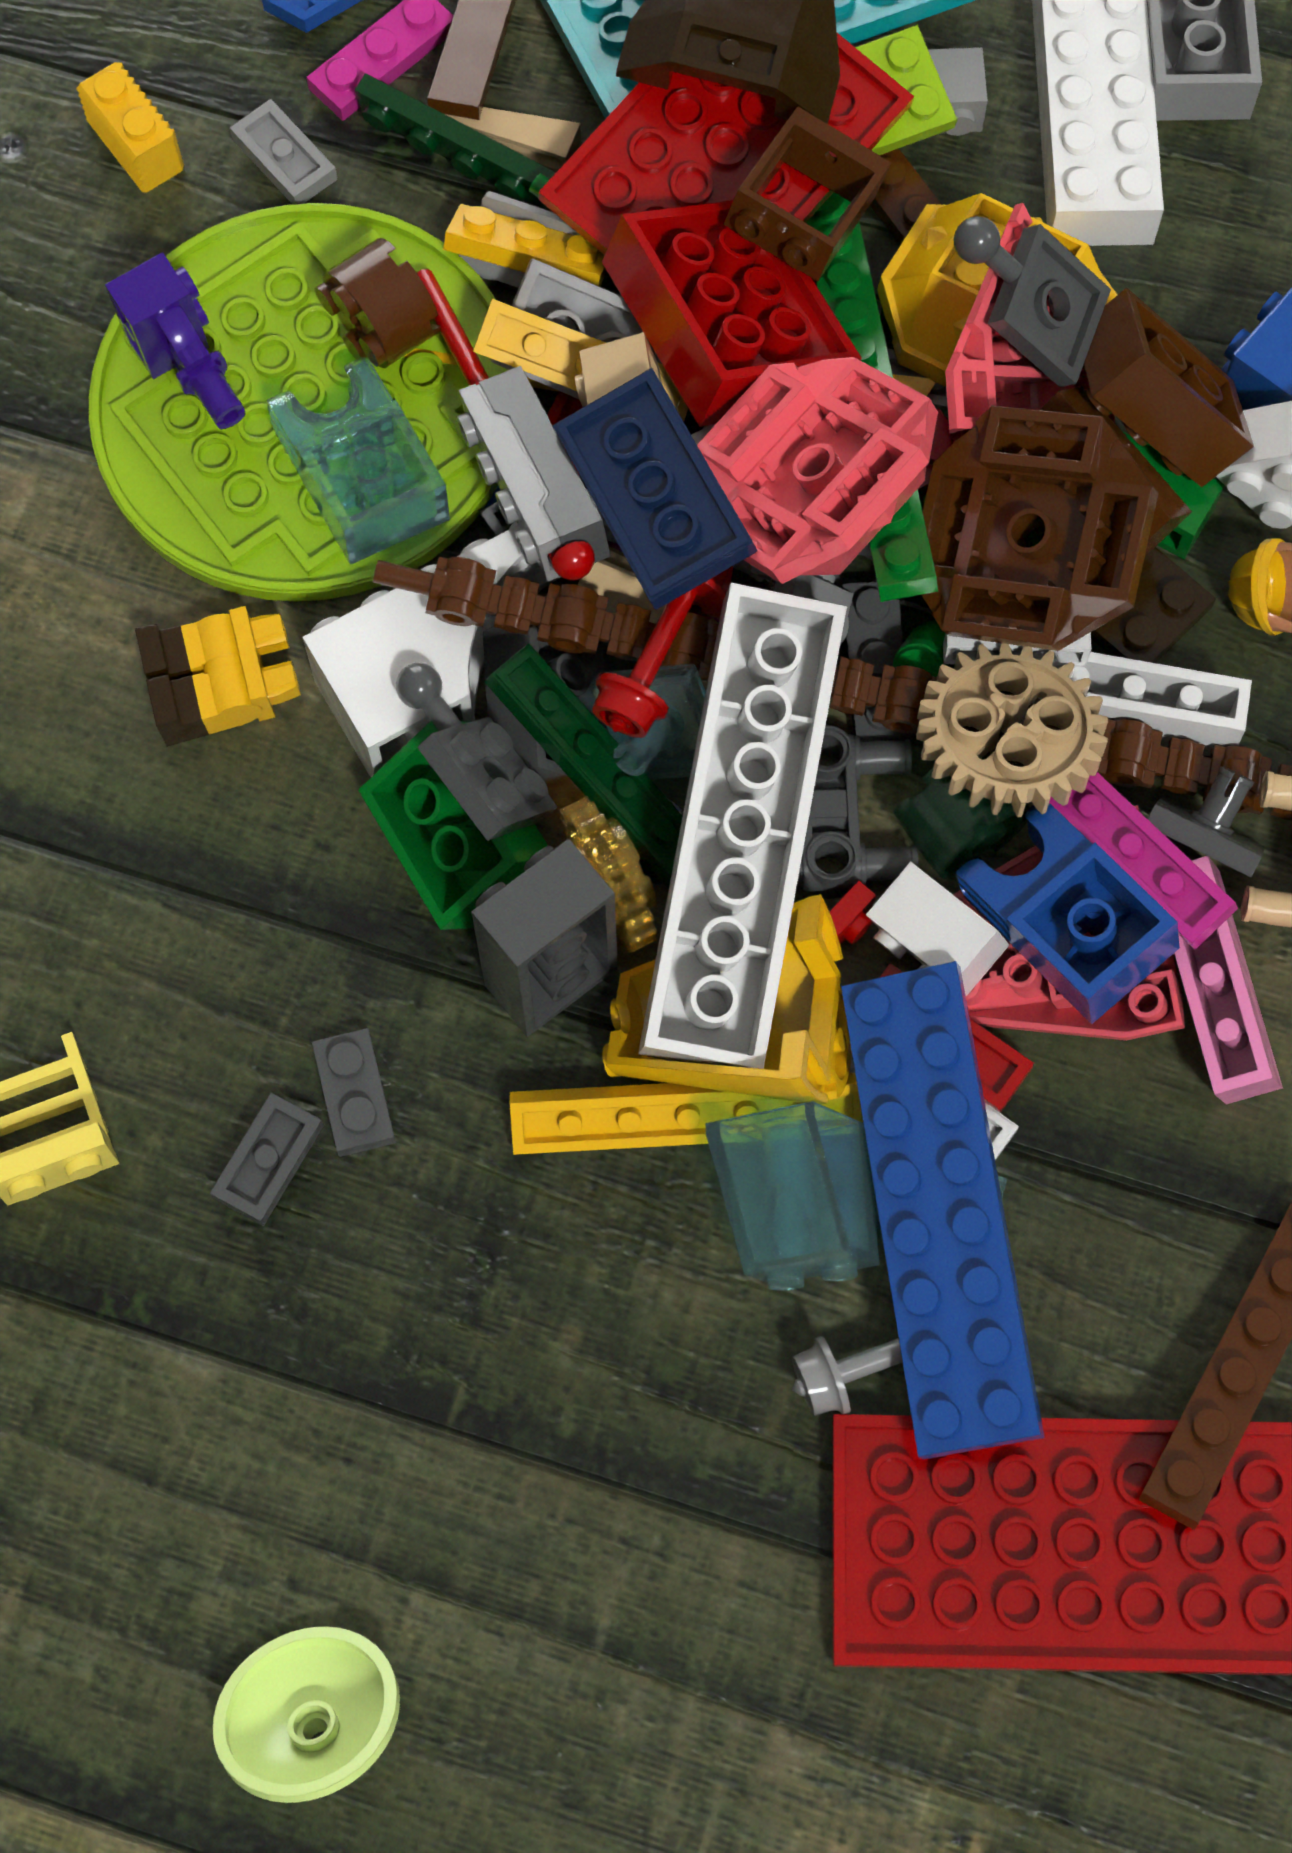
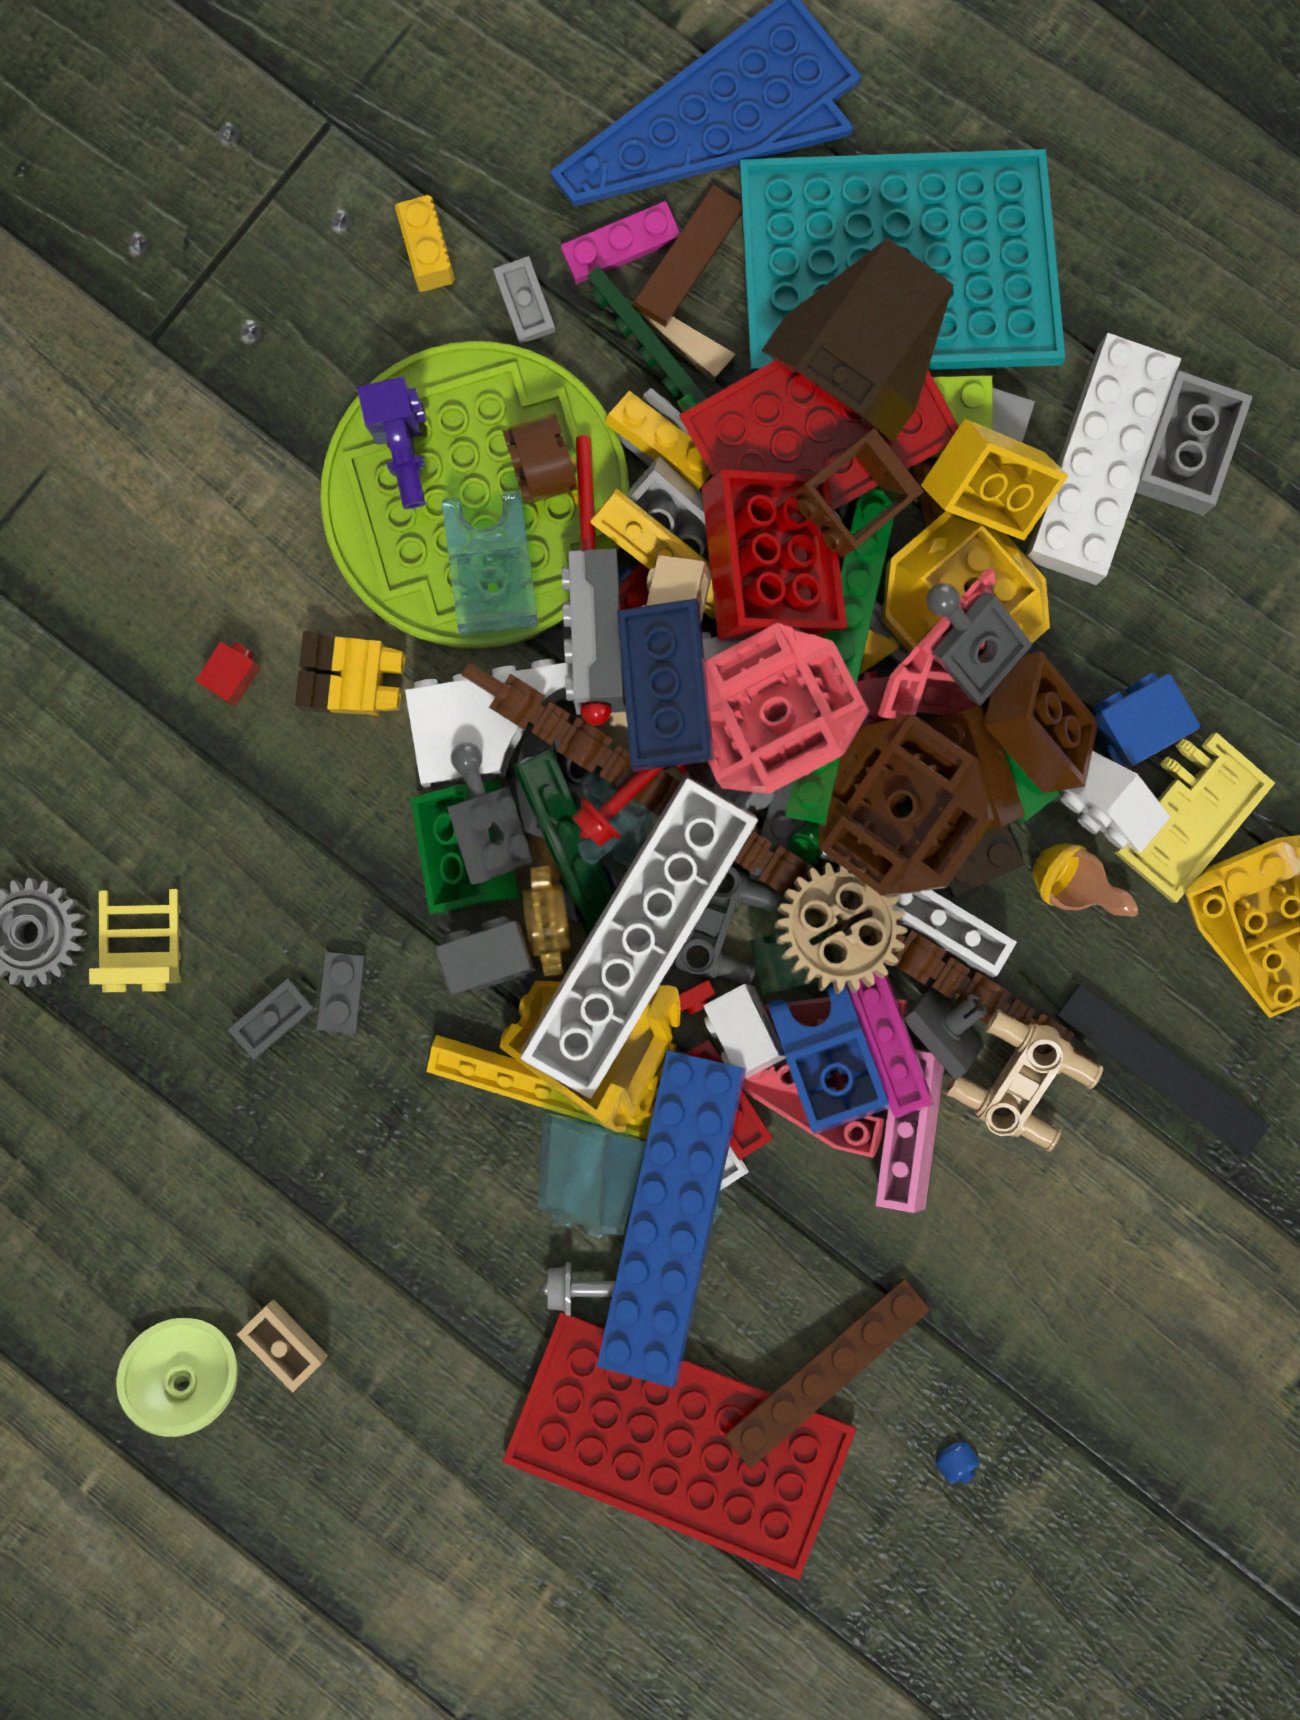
camera: 15 degrees right, 15 degrees up
none -> red brick [195,642,260,707]
none -> tan brick [237,1299,328,1393]
none -> yellow brick [921,419,1069,540]

